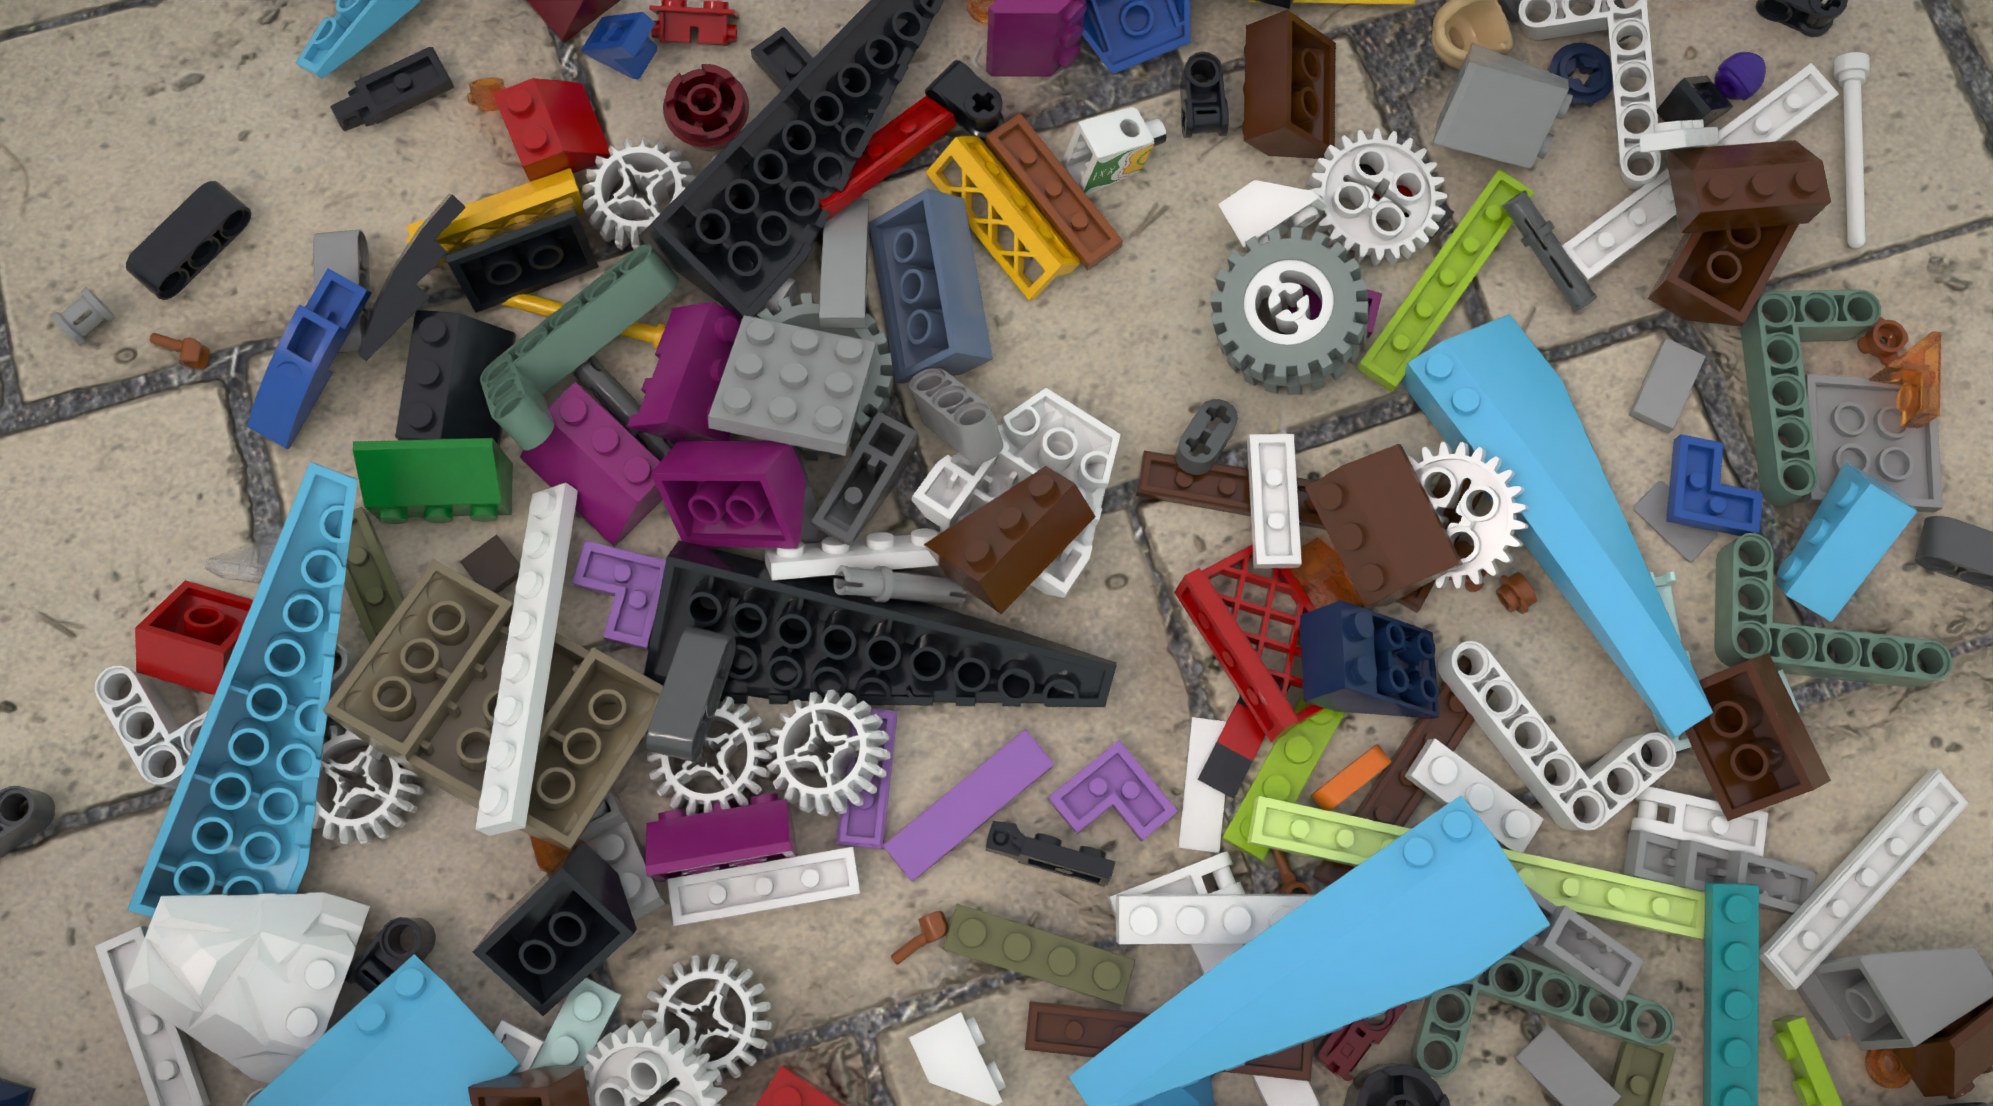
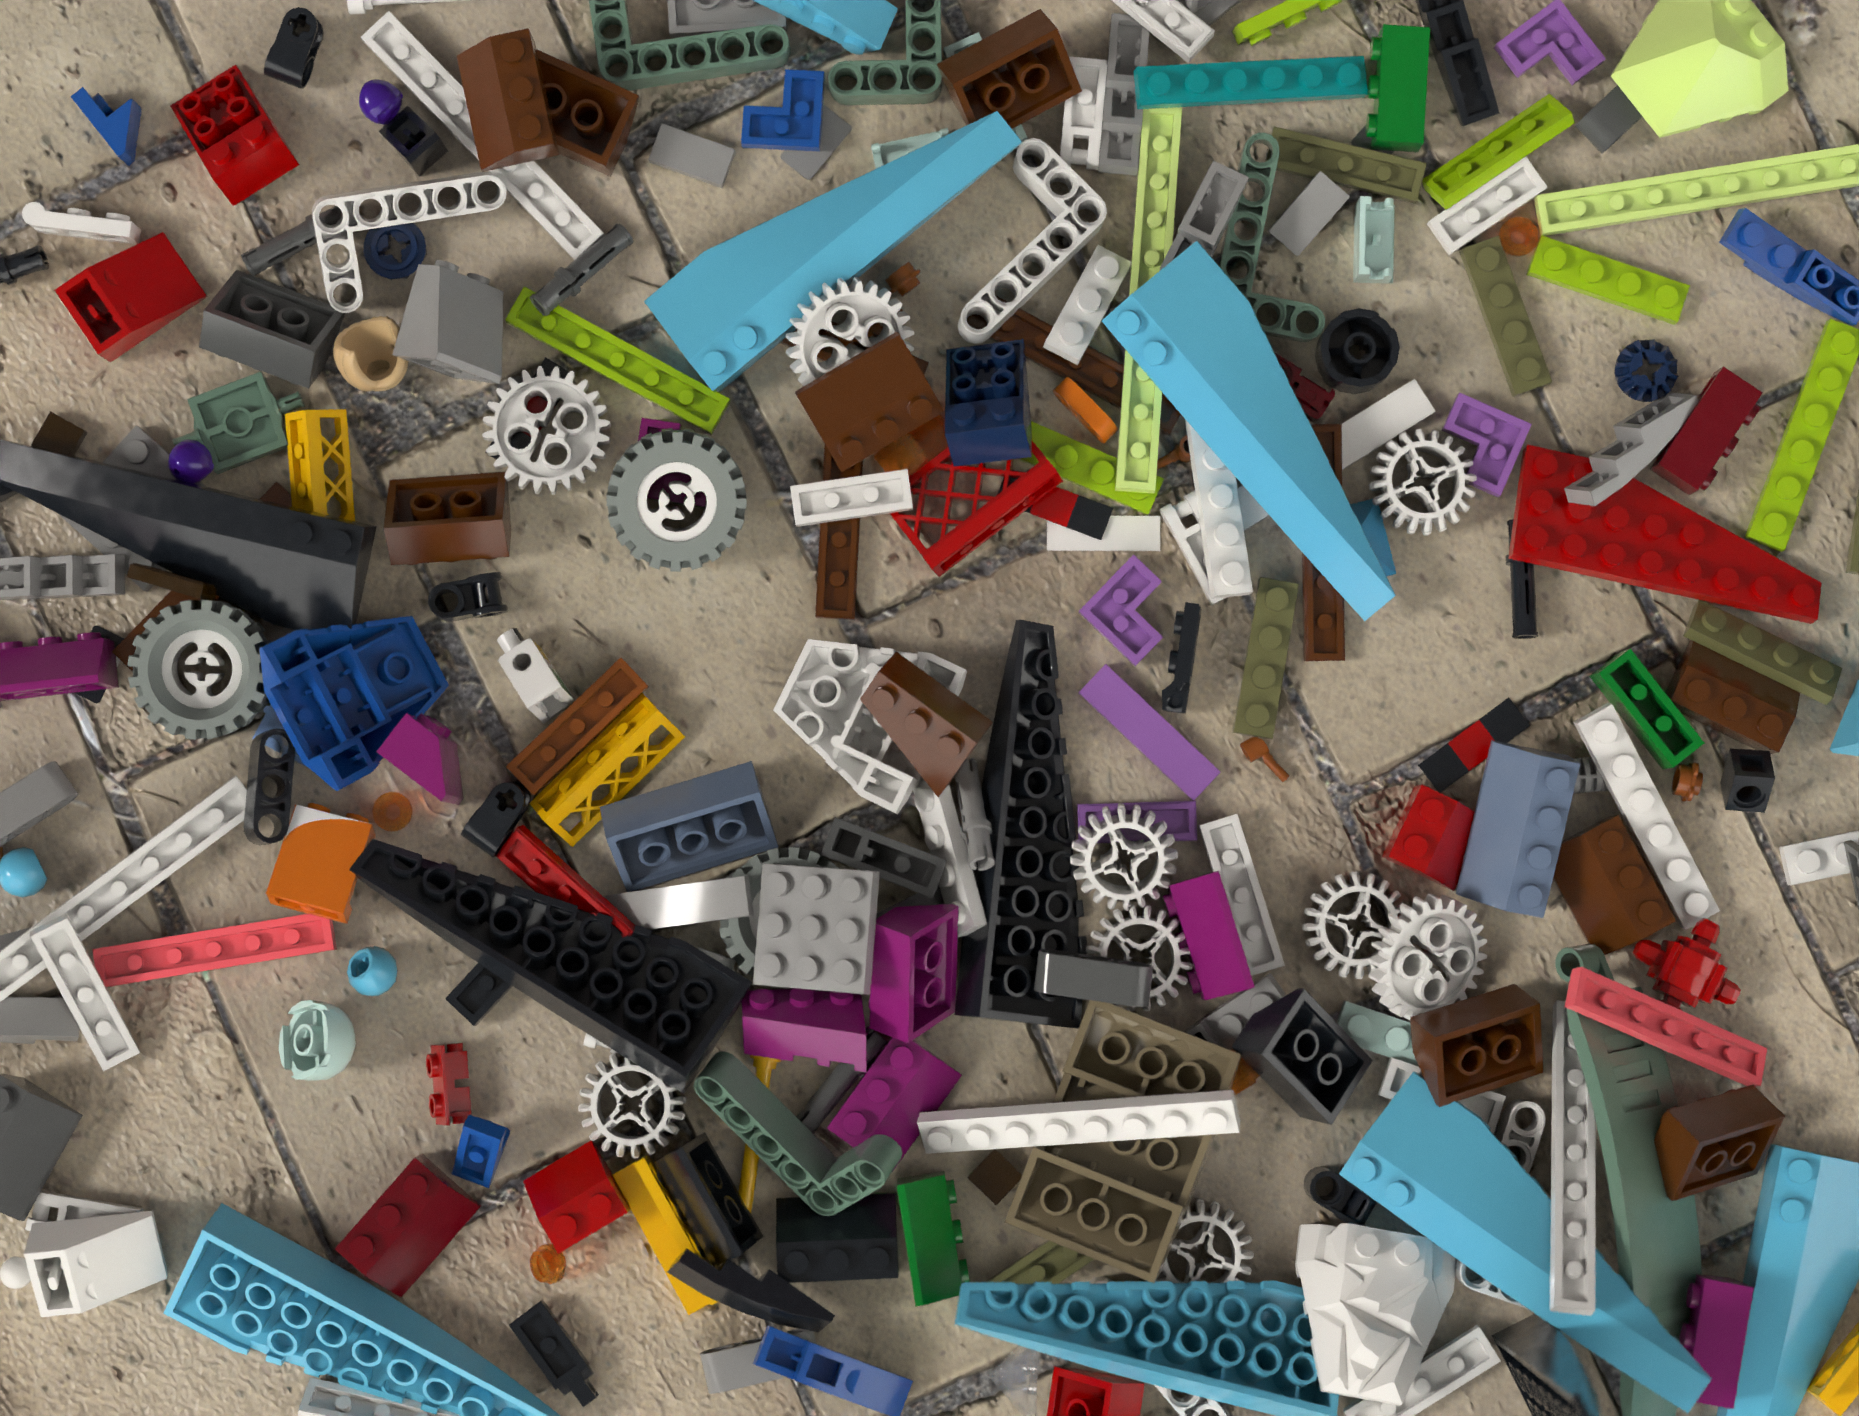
camera: 90 degrees left, 10 degrees up
medium lavender plate [572,541,666,651] -> none
dark red cone [663,64,749,151] -> none
light grey beam [909,368,1003,462] -> none
white slope [909,1012,1006,1106] -> none
dark grey beam [1175,399,1238,475] -> none
white slope [1218,180,1327,249] -> none
white plate [1639,119,1718,152] -> none

